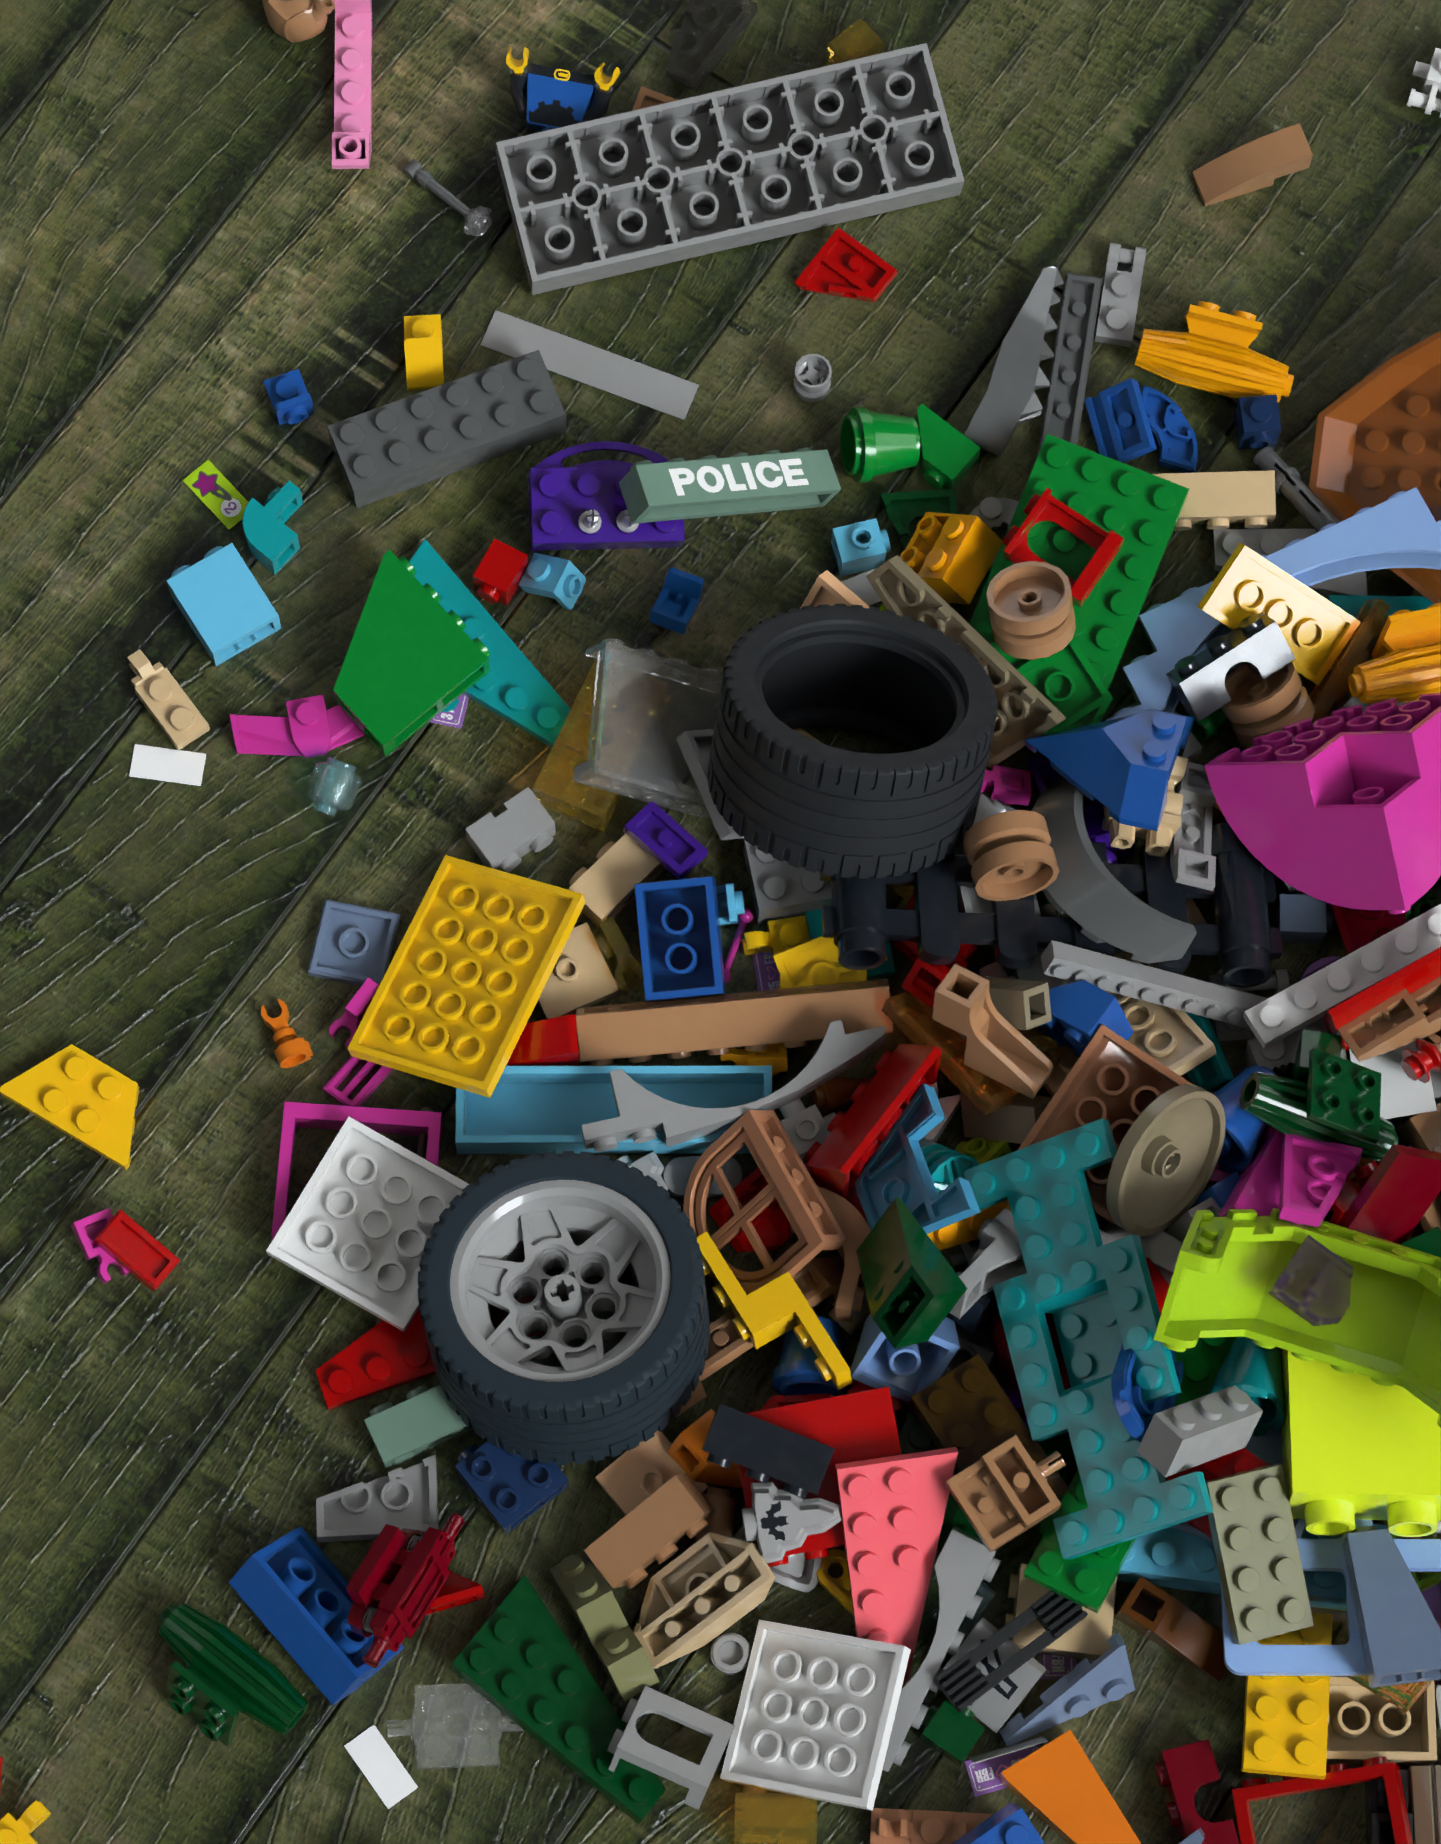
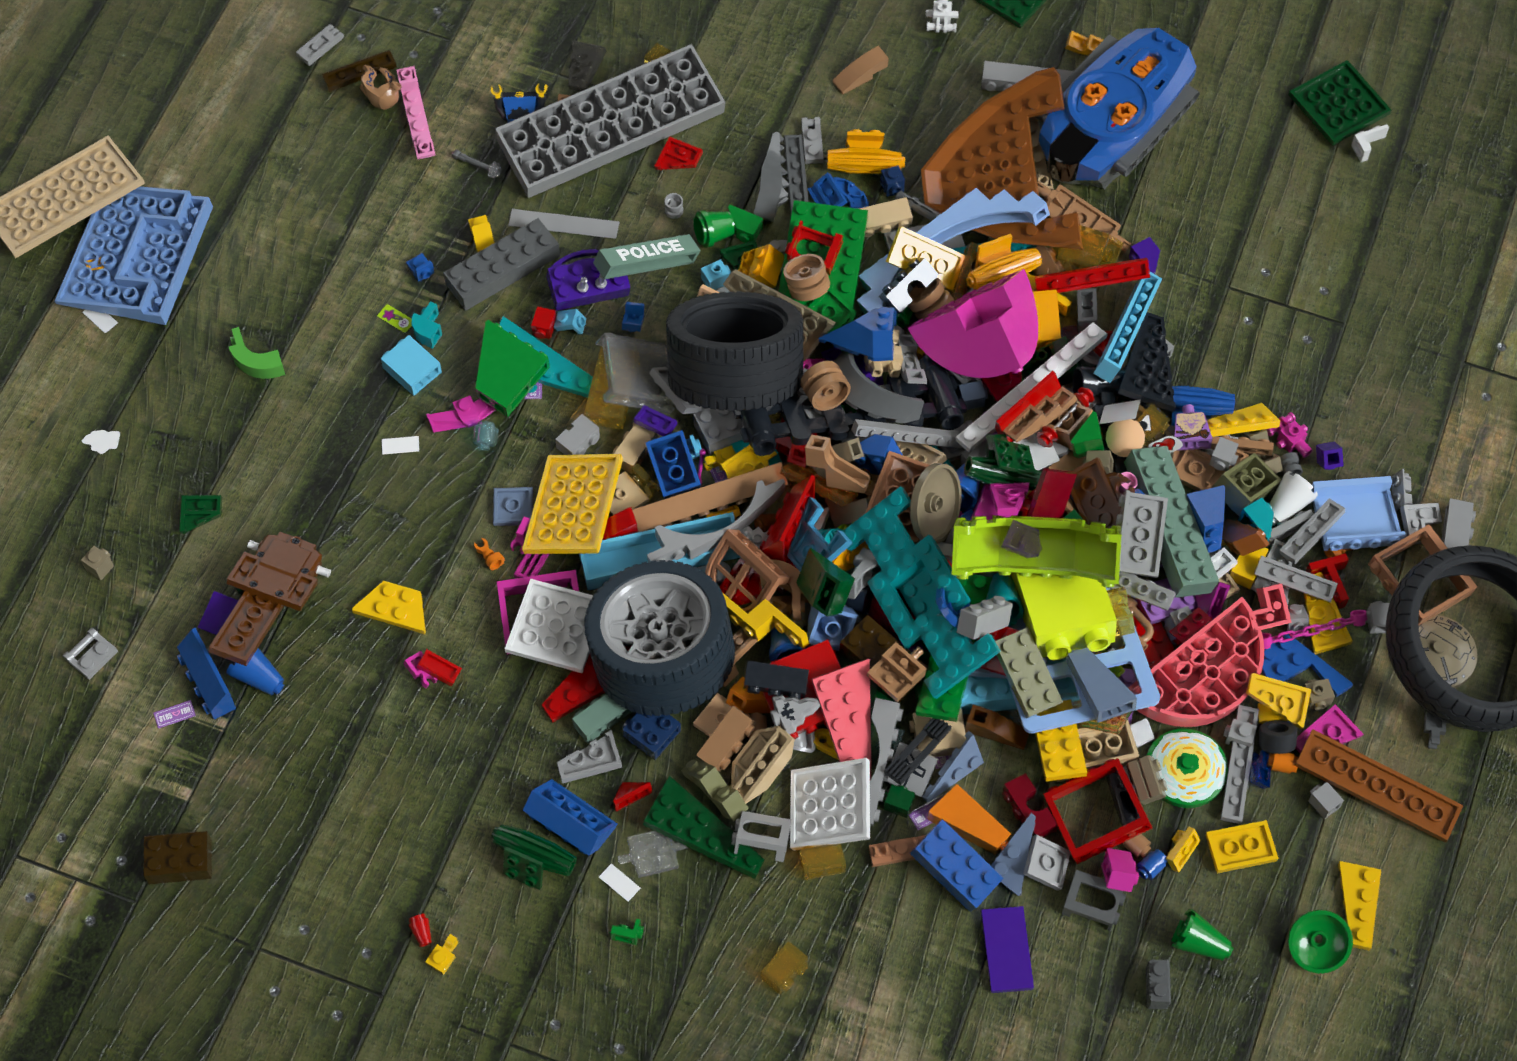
camera: 10 degrees left, 10 degrees down
tan hinge [127,649,210,751] -> none
dark red piece [346,1513,465,1668] -> none
light grey tile [710,1633,751,1675] -> none

